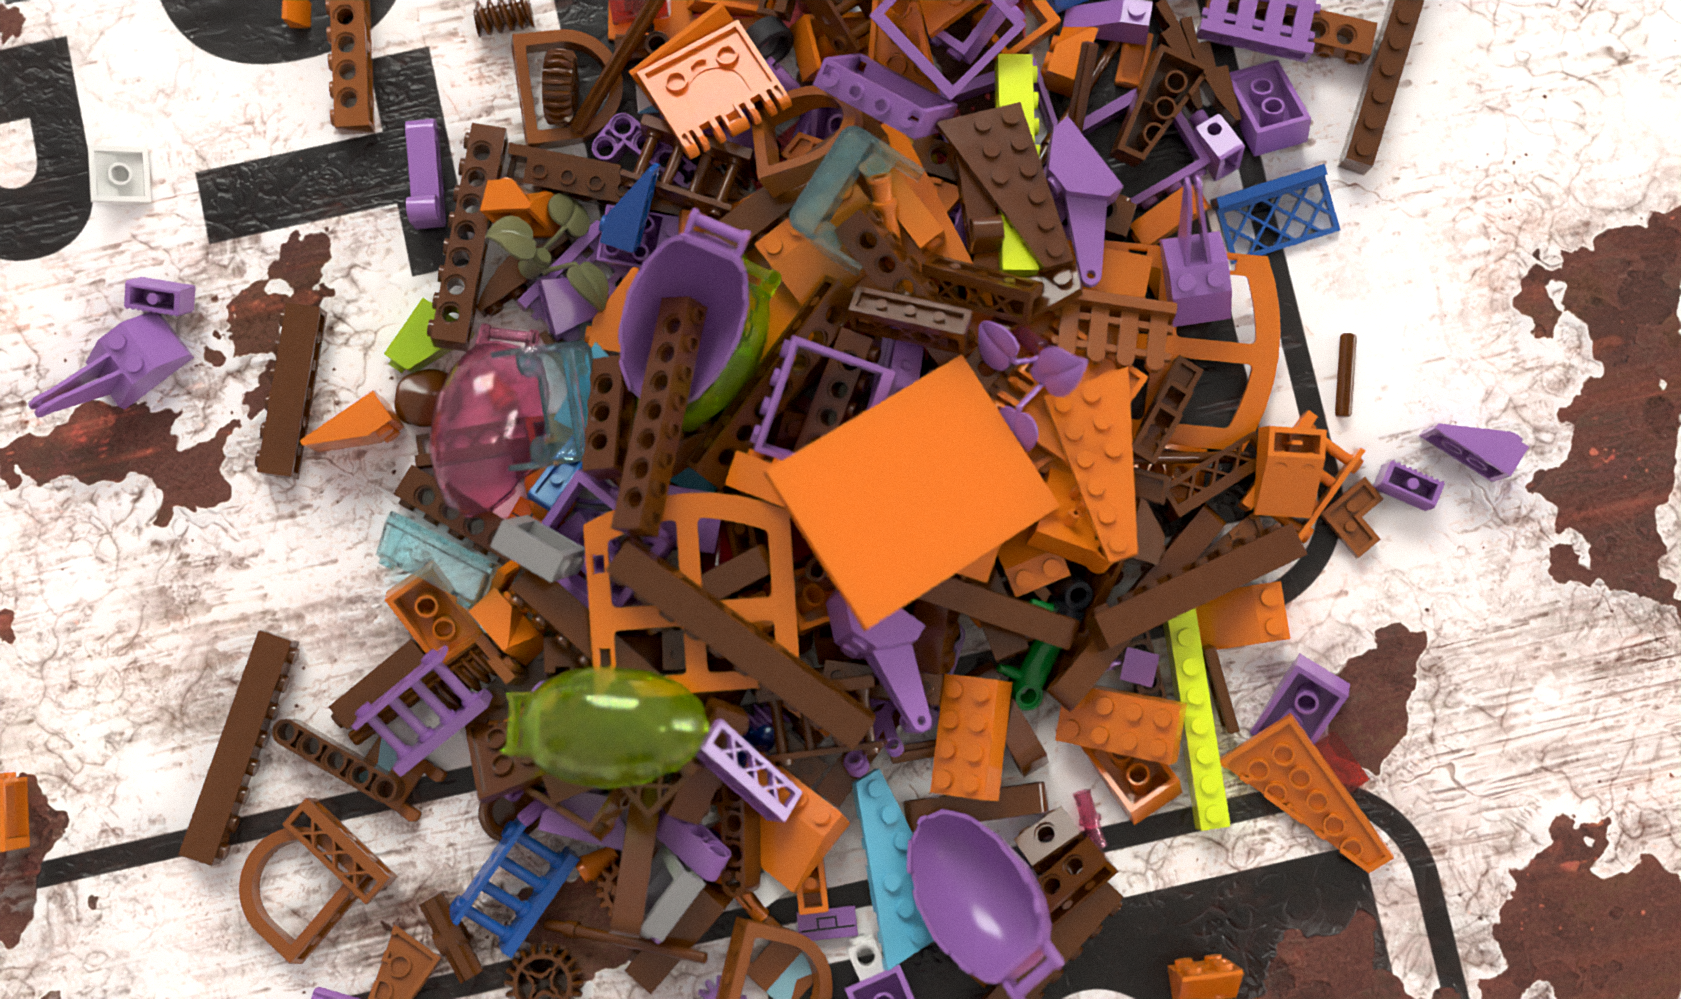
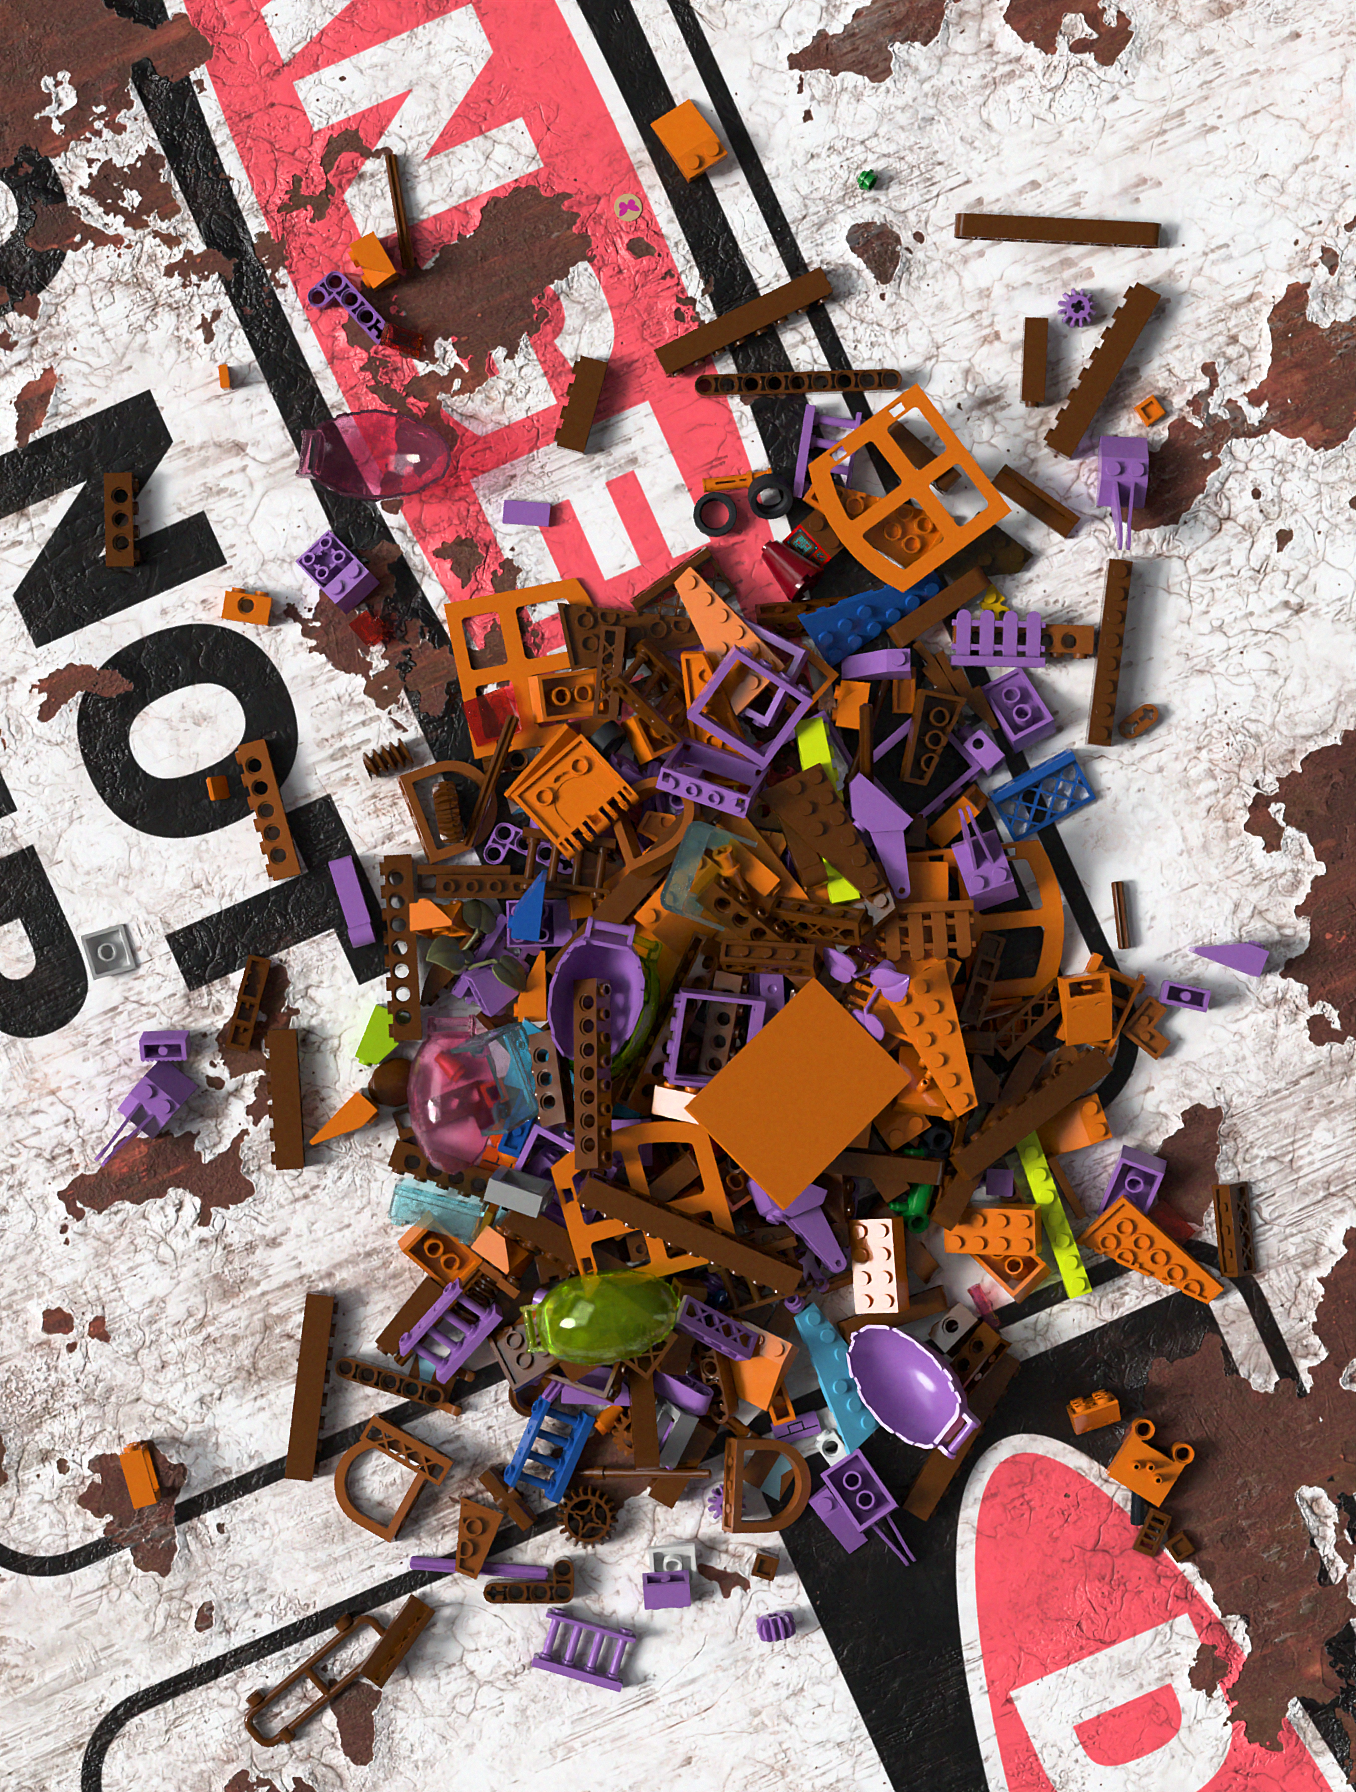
camera: 15 degrees left, 5 degrees up
none -> reddish brown slope [225,954,272,1054]
none -> dark orange beam [1118,704,1159,739]
none -> reddish brown fence [1212,1181,1257,1277]

